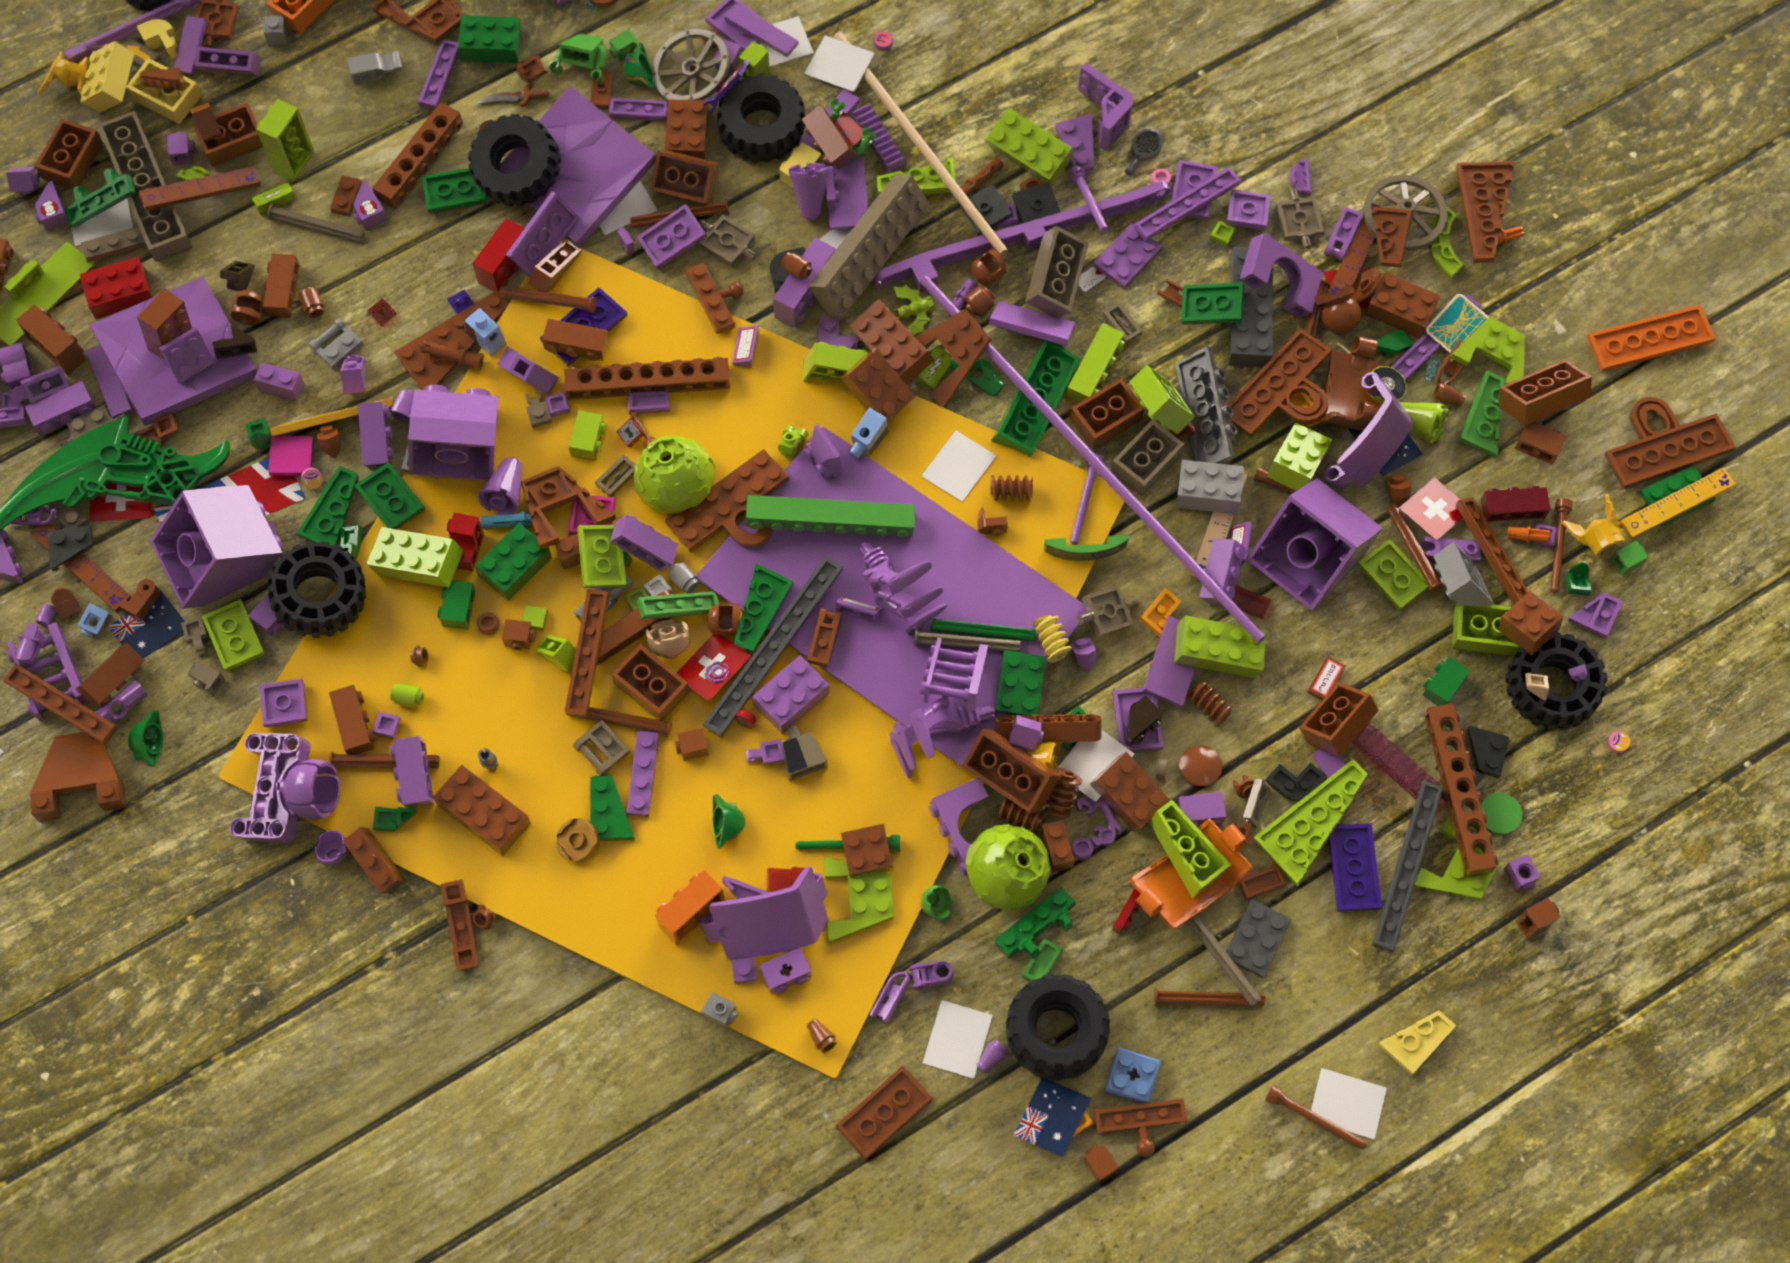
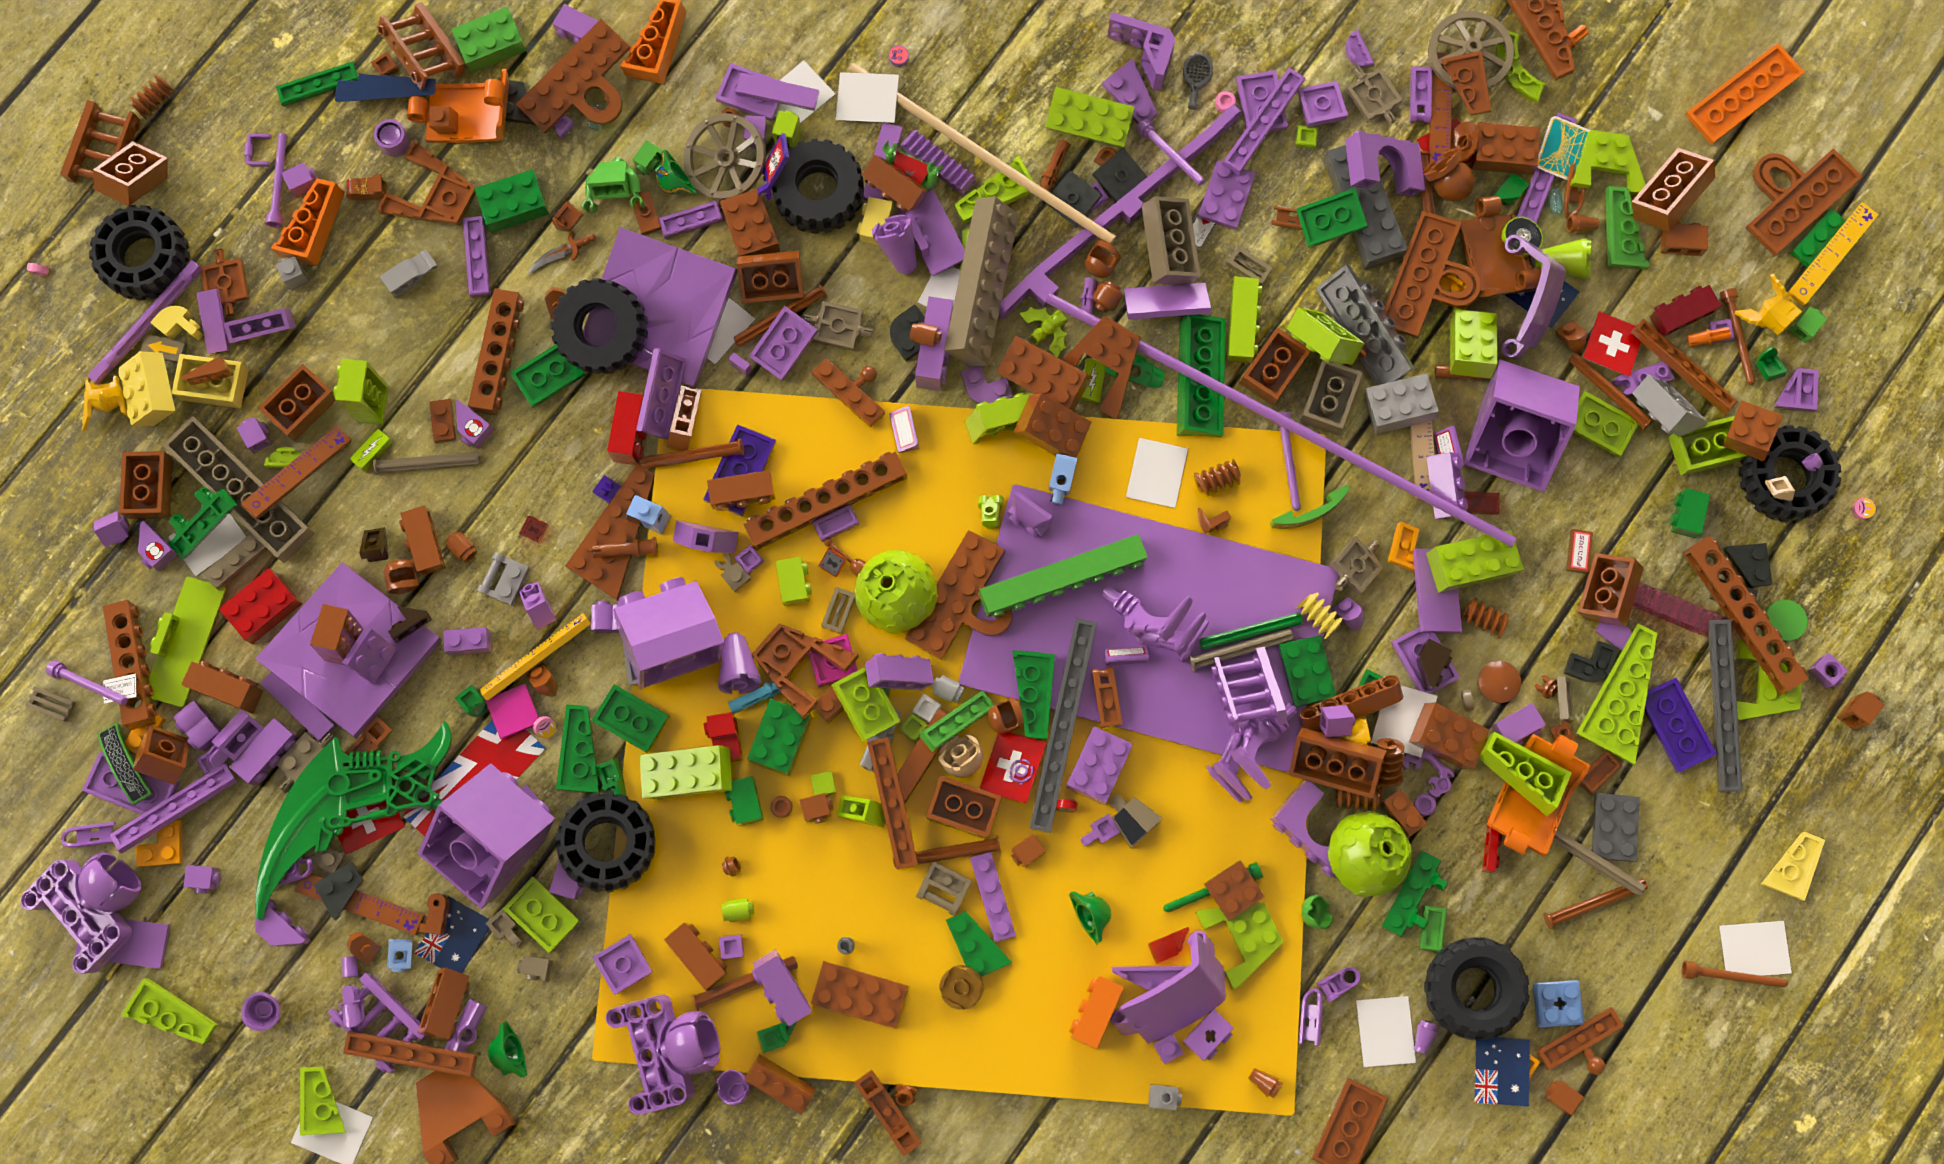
camera: 20 degrees left, 10 degrees up
dark orange slope [190,103,222,142] -> none
medium lavender brick [357,401,394,467] -> none

